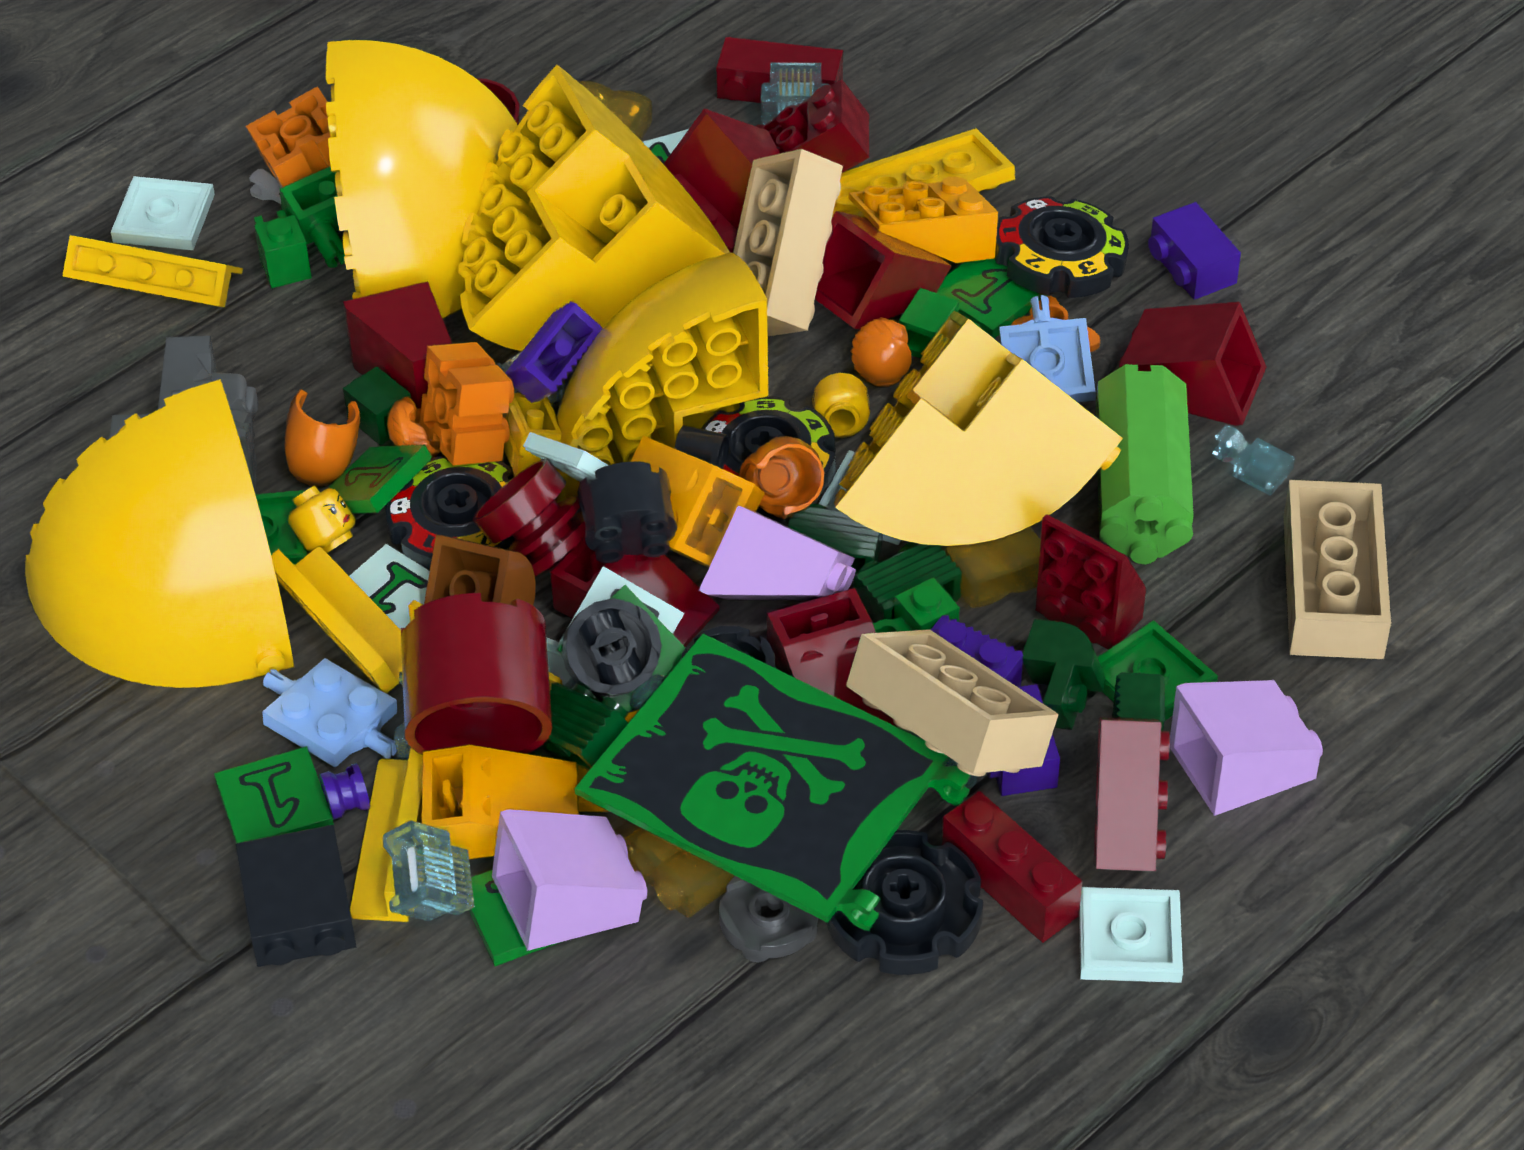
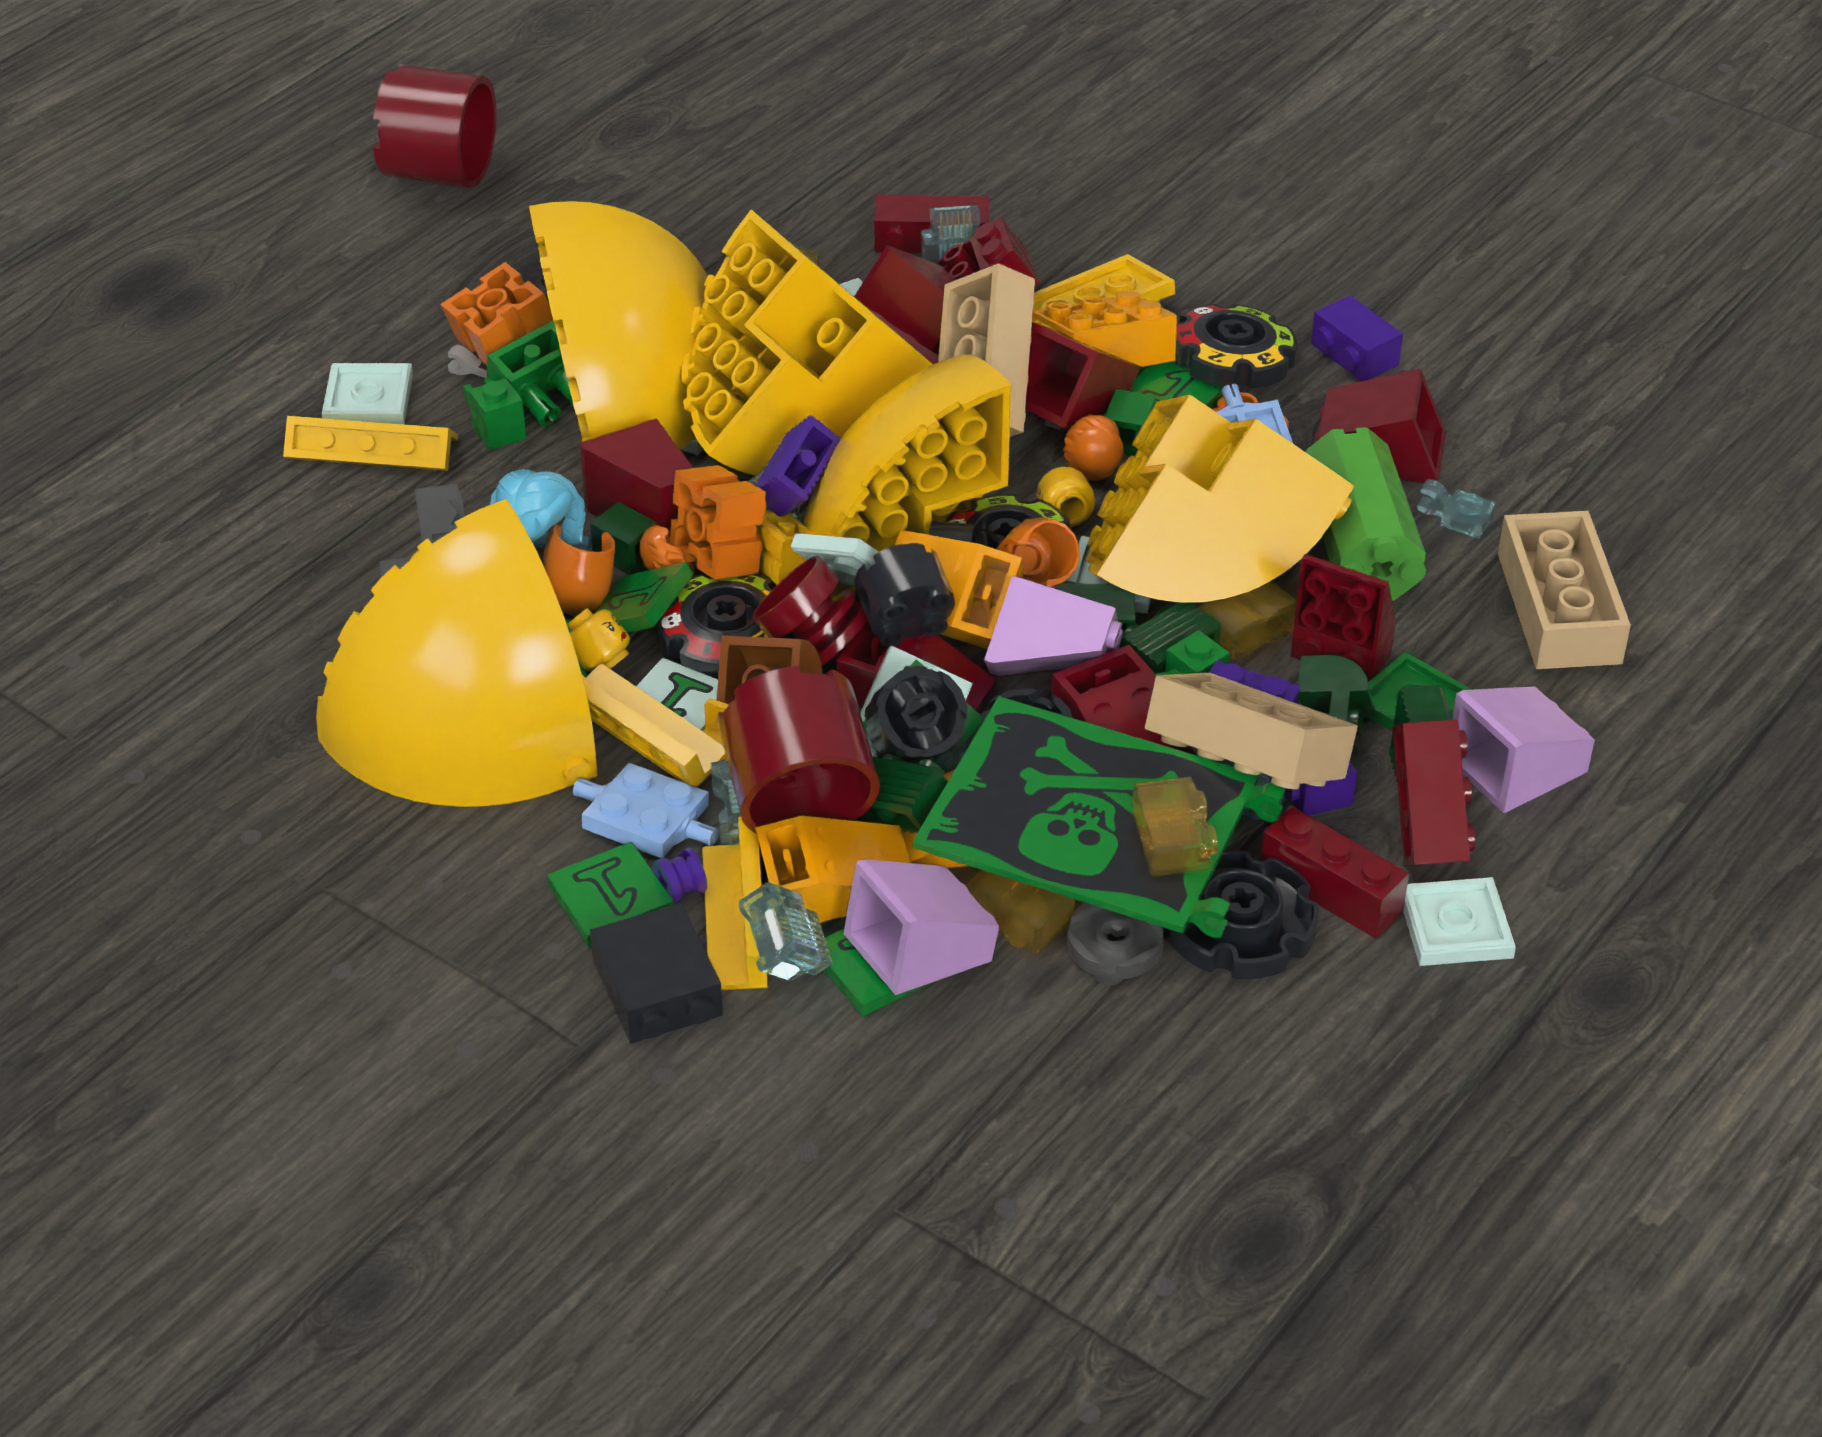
camera: 10 degrees left, 5 degrees down
none -> medium azure hair [490,469,591,550]
none -> clear yellow brick [1132,777,1218,876]

